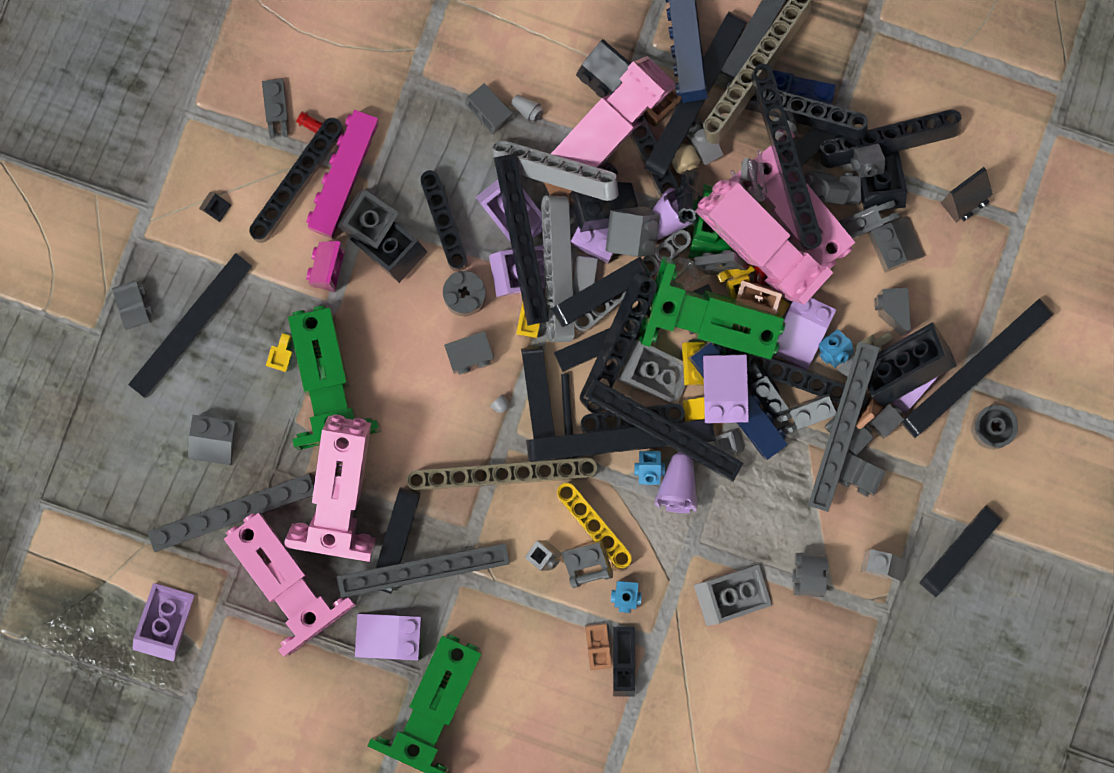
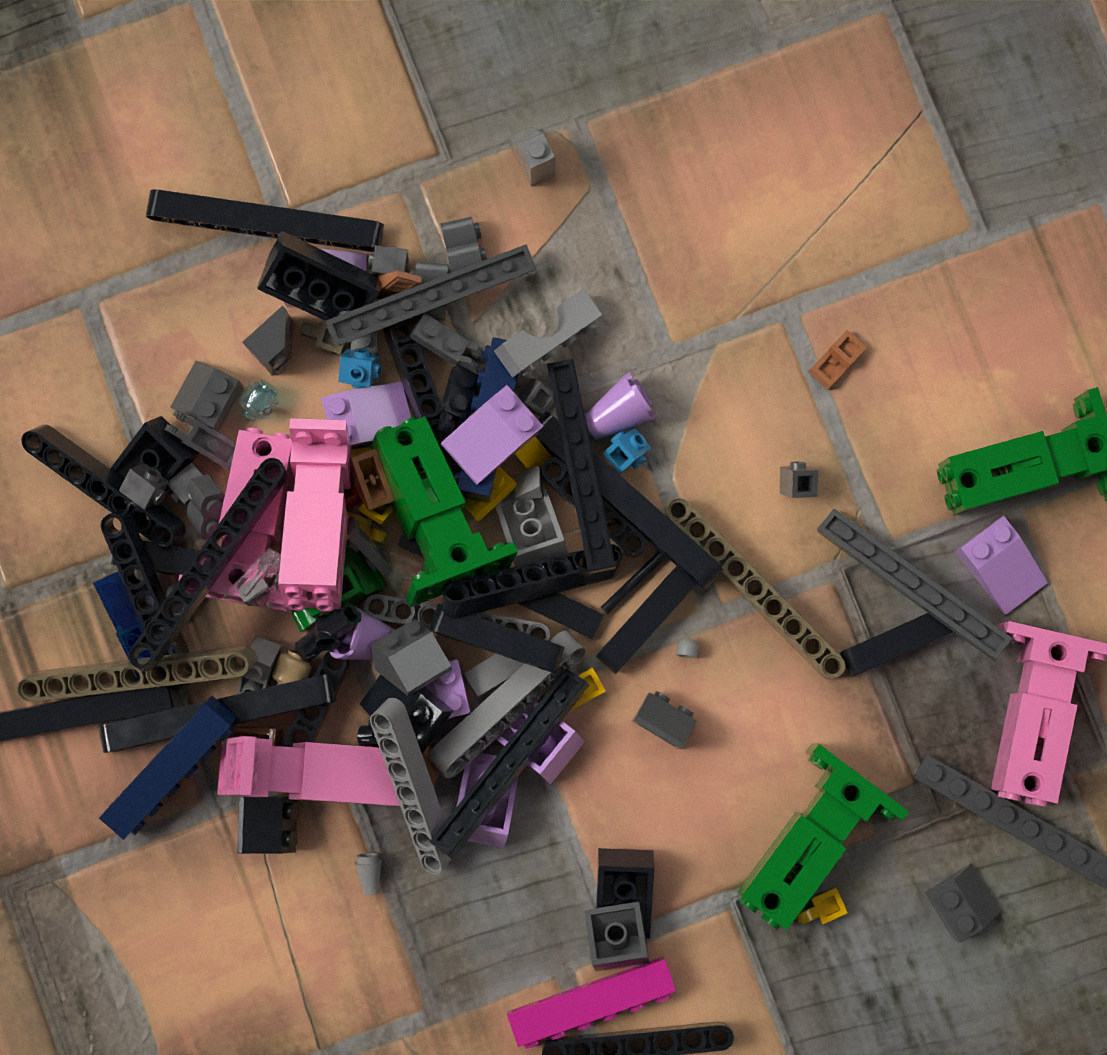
camera: 130 degrees left, 0 degrees up
black tile [128,253,253,399] -> none
bright pink brick [284,415,376,562] -> none
dark pink slope [306,241,345,292] -> none
black beam [420,170,467,272] -> none
dark grey brick [443,271,486,317] -> none
dark grey hinge [465,83,512,134] -> none
yellow beam [557,483,632,569] -> none
dark grey plate [561,540,613,588] -> none
dark azure brick [610,581,642,613] -> none
black slope [613,627,635,697] -> none
light grey slope [694,565,772,626] -> none
dark grey brick [792,552,828,597] -> none
black beam [919,505,1003,598] -> none
black slope [941,167,993,223] -> none
dark grey brick [971,405,1018,450] -> none
none -> clear light blue head [239,379,279,421]
none -> light grey arch [494,288,602,378]
none -> light grey slope [515,466,542,500]

